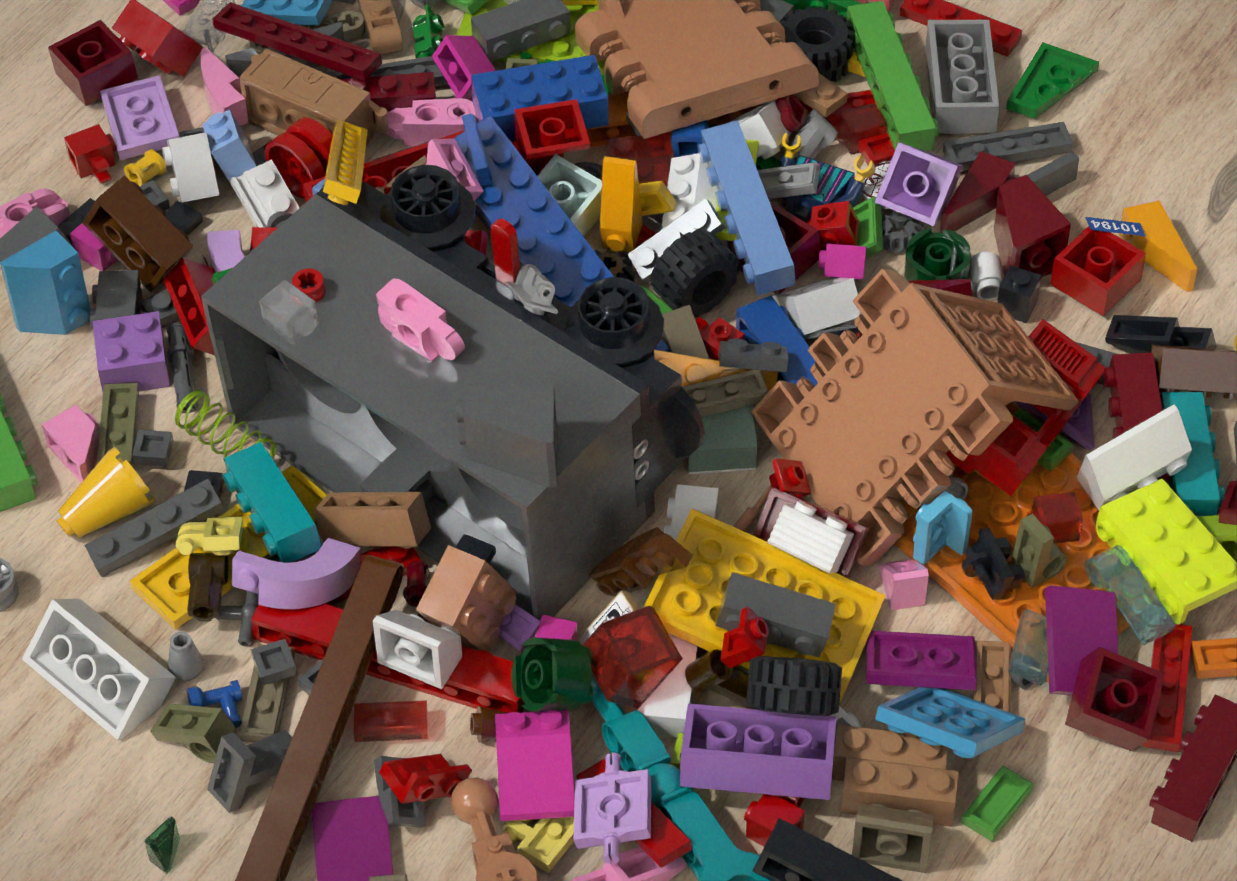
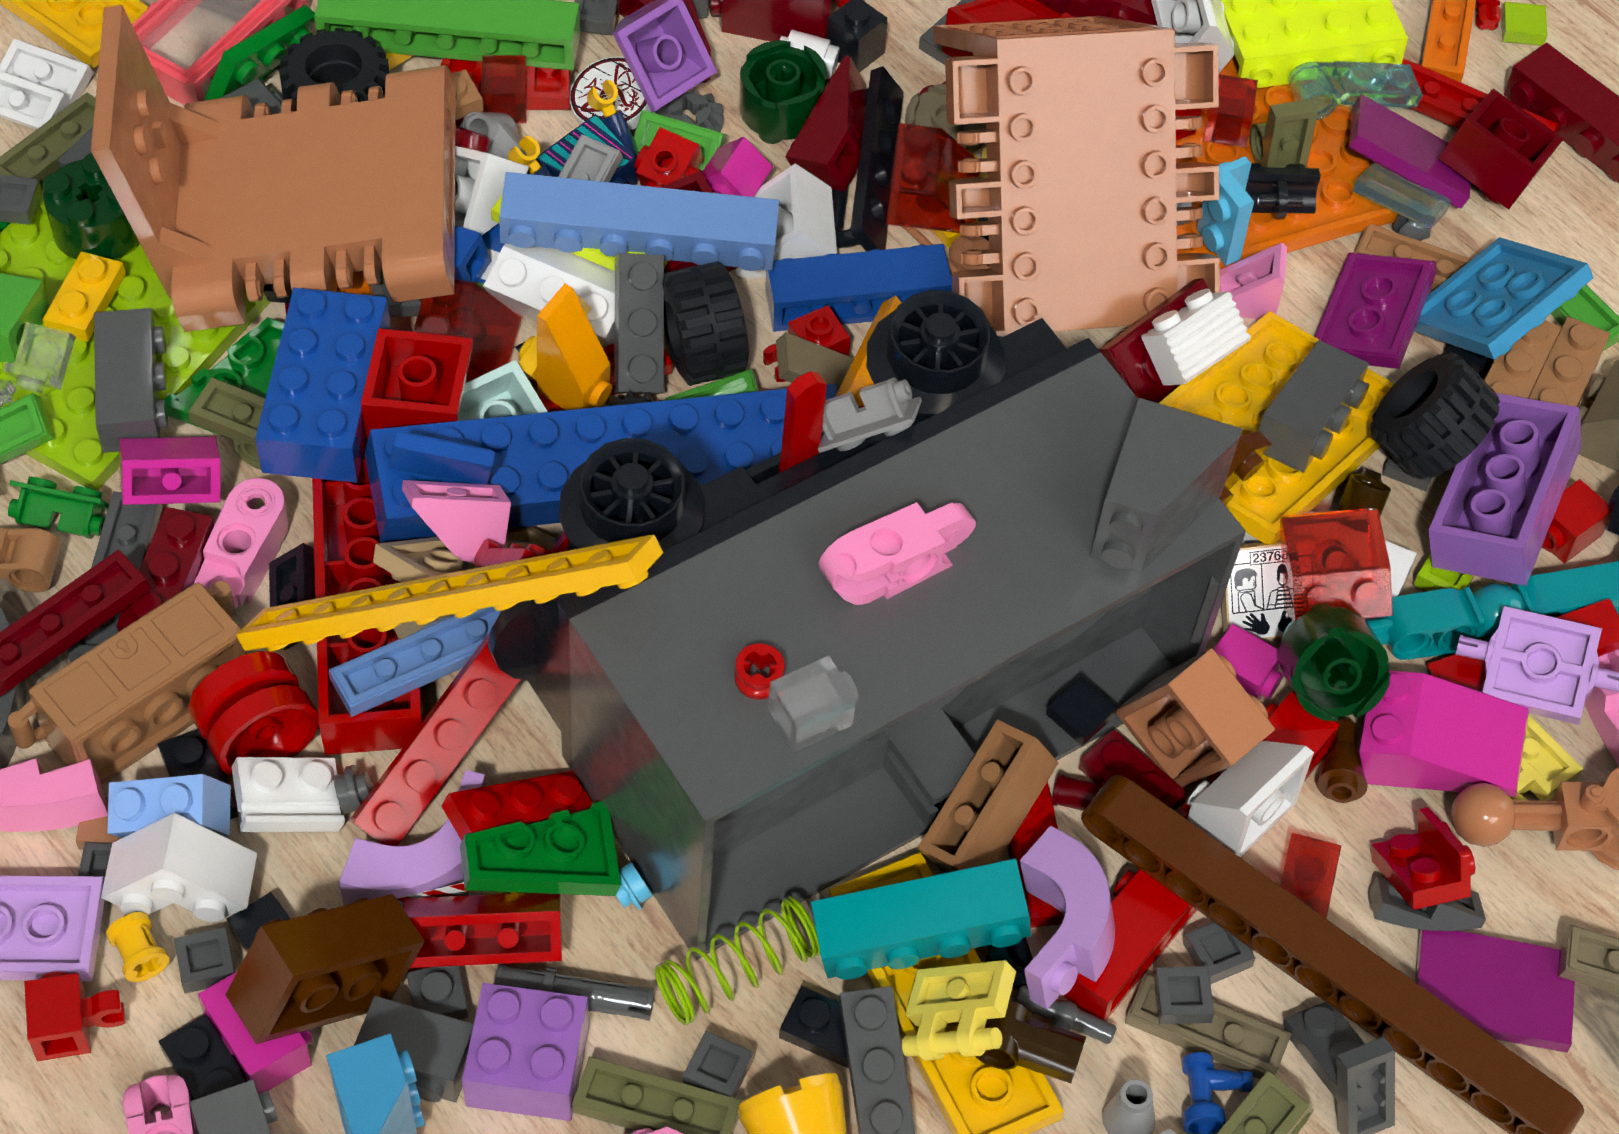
camera: 75 degrees left, 5 degrees up
dark grey plate [718,339,788,372] -> none
red bracket [721,606,769,668] -> none
red bracket [769,458,811,498] -> none

